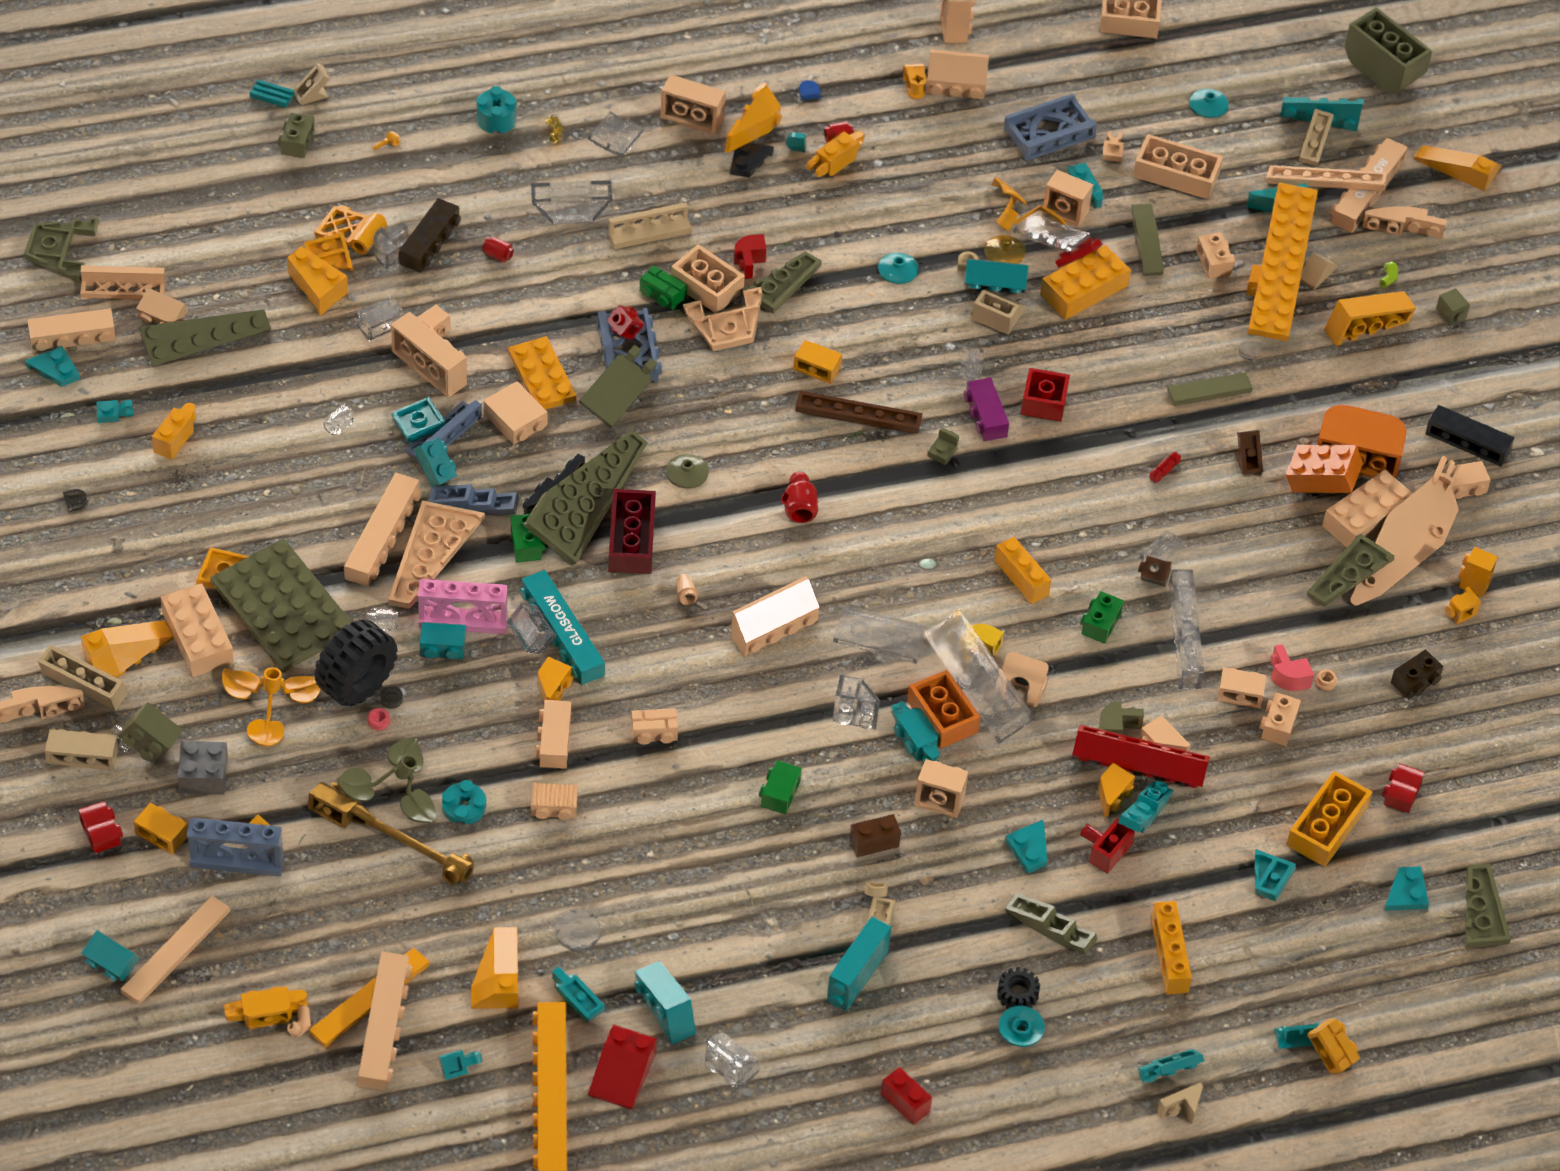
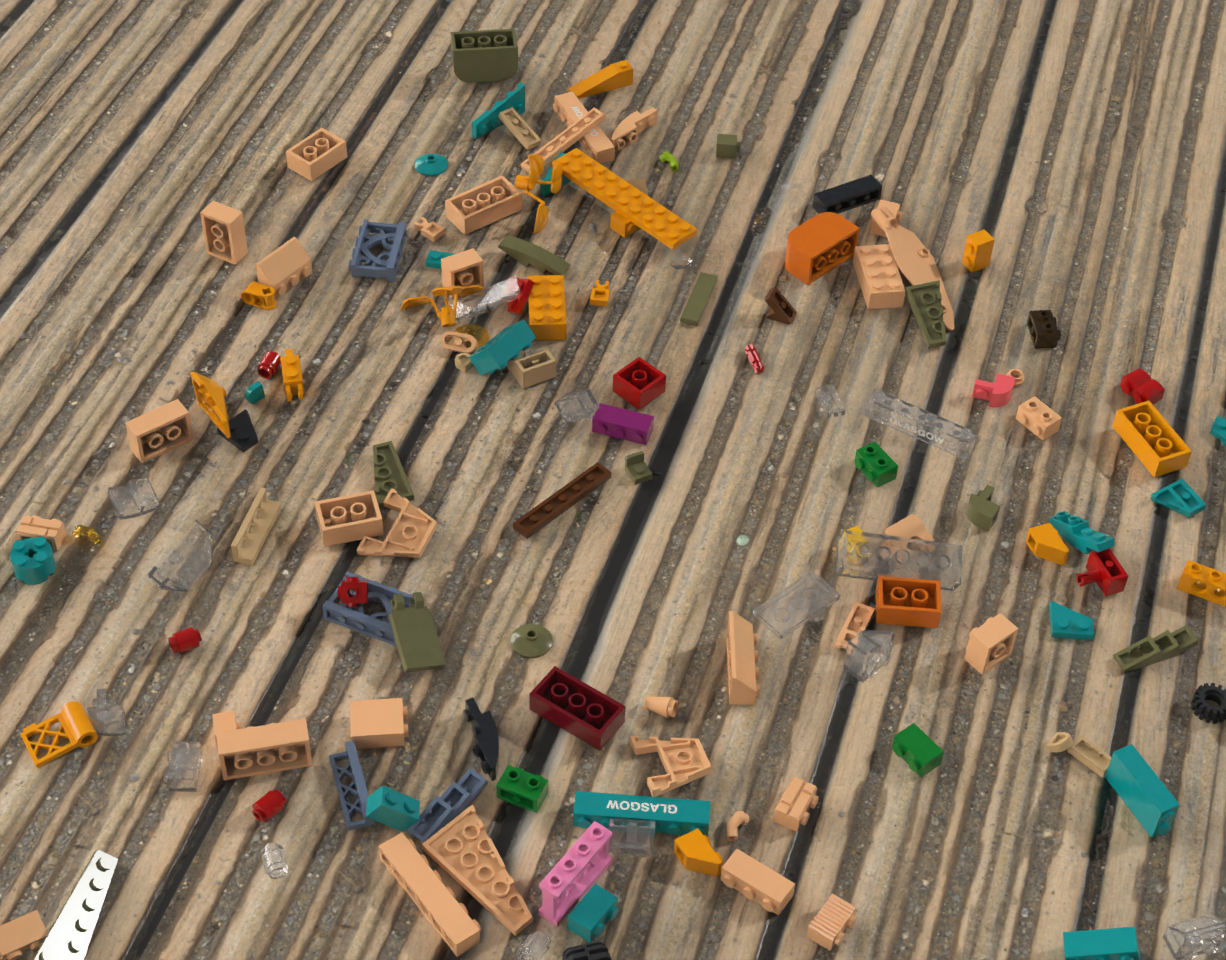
camera: 55 degrees left, 5 degrees down
light orange wedge [287,246,348,316] -> none
light orange wing [304,232,353,271] -> none
teal plate [391,397,446,443] -> none
dark brown brick [399,198,461,273] -> none
light orange plate [508,336,577,410] -> none
olive wing [523,430,648,566] -> none
green brick [639,265,687,310] -> none
red brick [734,234,767,279] -> none
red piece [781,471,819,523] -> none
light orange brick [793,340,842,384] -> none
blue tile [799,80,821,100] -> none
reddish brown brick [849,814,901,857] -> none
teal dish [878,252,919,284] -> none
teal hinge [891,701,940,763] -> none
light orange brick [994,537,1051,604] -> none
red brick [1072,724,1210,788] -> none
reddish brown brick [1138,555,1172,587] -> none
light nougat slope [1139,716,1190,751] -> none
light nougat brick [1196,232,1235,279] -> none
light nougat brick [1217,667,1266,709] -> none
orange brick [1286,445,1363,493] -> none
light orange wedge [1324,291,1416,346] -> none
light orange brick [1445,587,1481,624] -> none
none -> light nougat brick [16,516,66,551]
none -> red brick [252,789,286,822]
none -> light nougat plate [441,331,478,354]
none -> light orange plant [515,154,563,234]
none -> light orange plate [590,280,610,307]
none -> light nougat wing [630,736,711,797]
none -> light nougat arm [726,811,749,842]
none -> light nougat plate [834,602,875,655]

